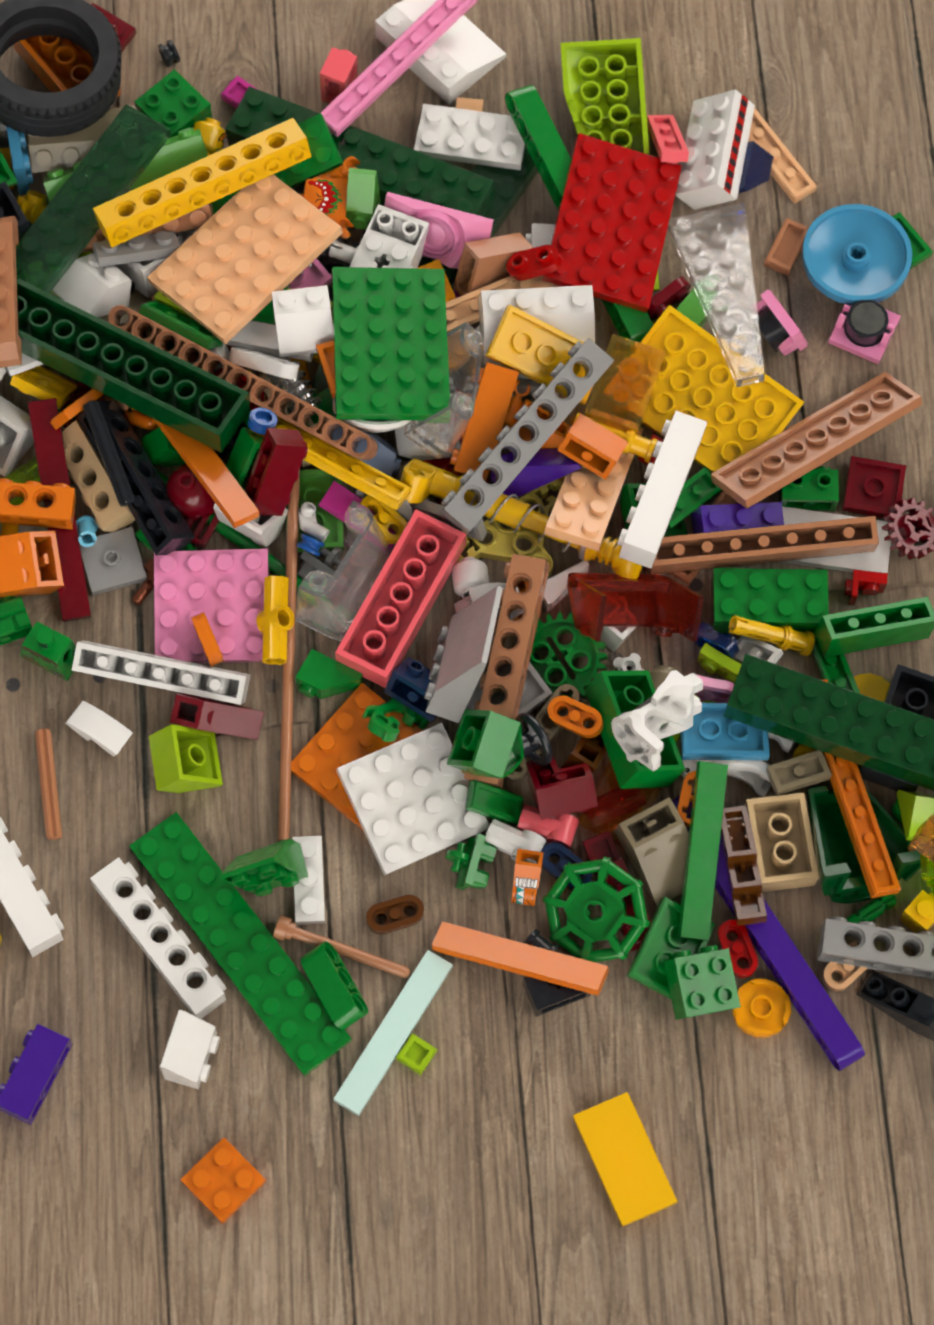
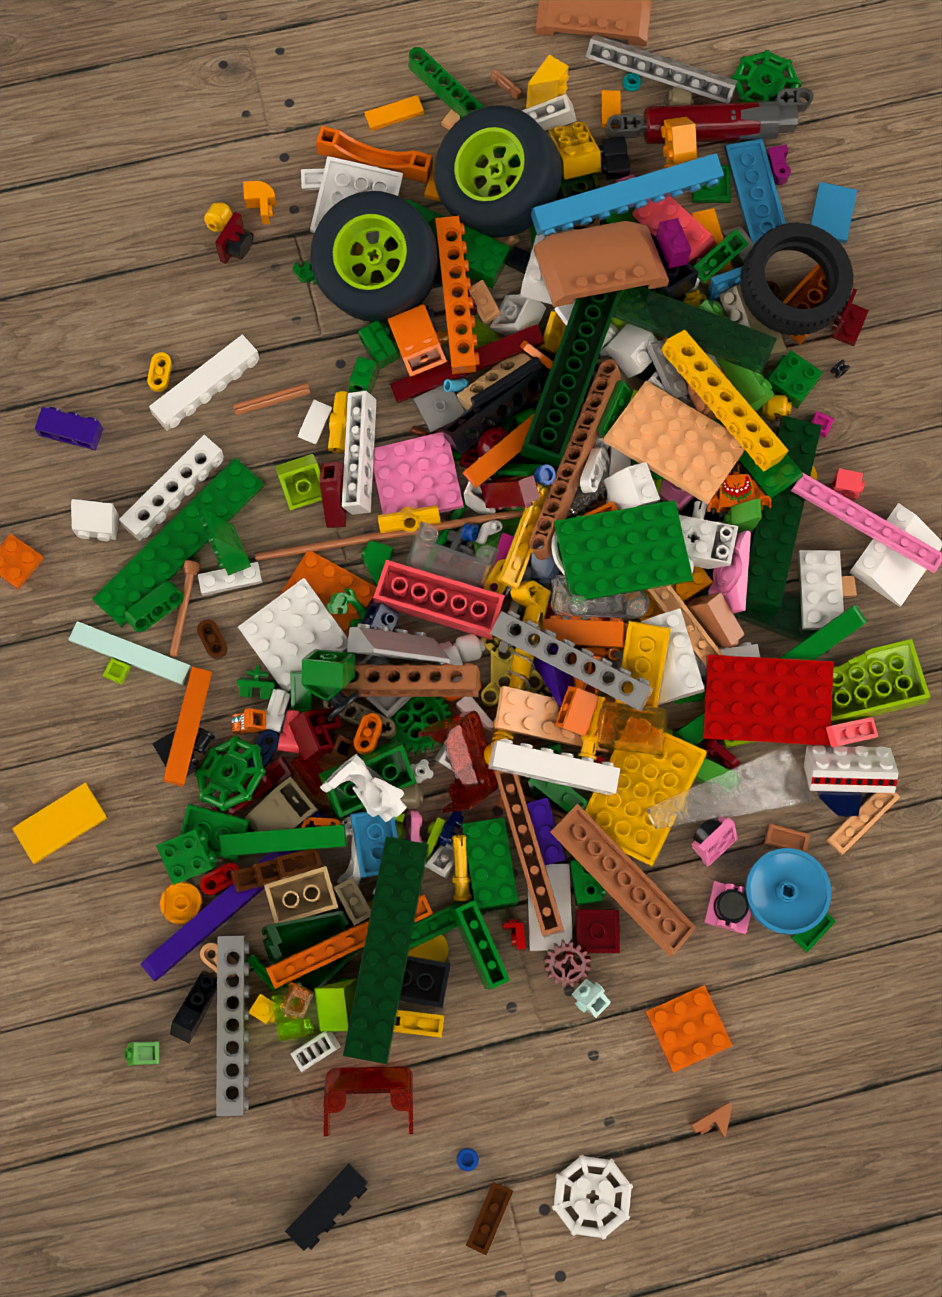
camera: 80 degrees right, 5 degrees up
orange beam [191,612,224,667] -> none
red plate [506,245,562,281] -> none
none -> yellow piece [328,391,348,454]

